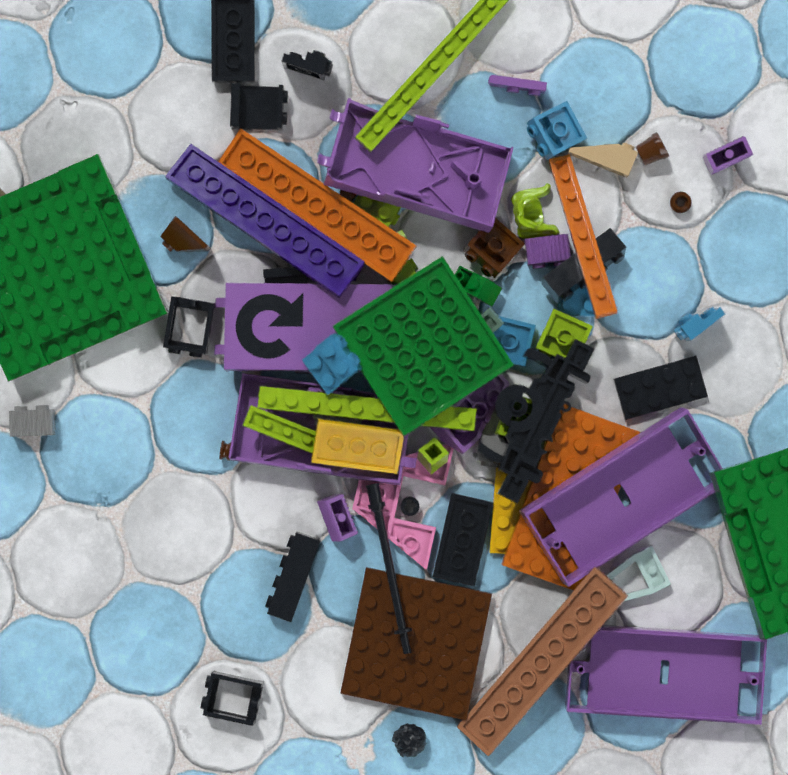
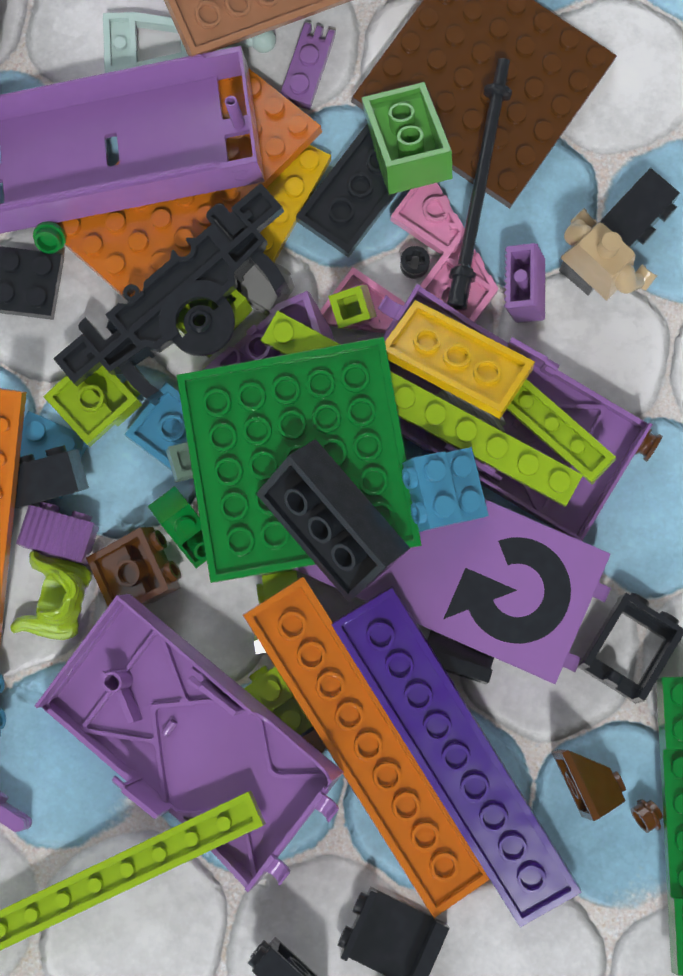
camera: 160 degrees left, 10 degrees down
none -> green plate [33,221,67,254]
none -> black slope [256,439,410,602]
none -> medium lavender hinge [280,22,336,110]
none -> bright green slope [362,82,453,195]
none -> tan torso [561,208,657,301]
none -> reddish brown plate [631,799,663,833]

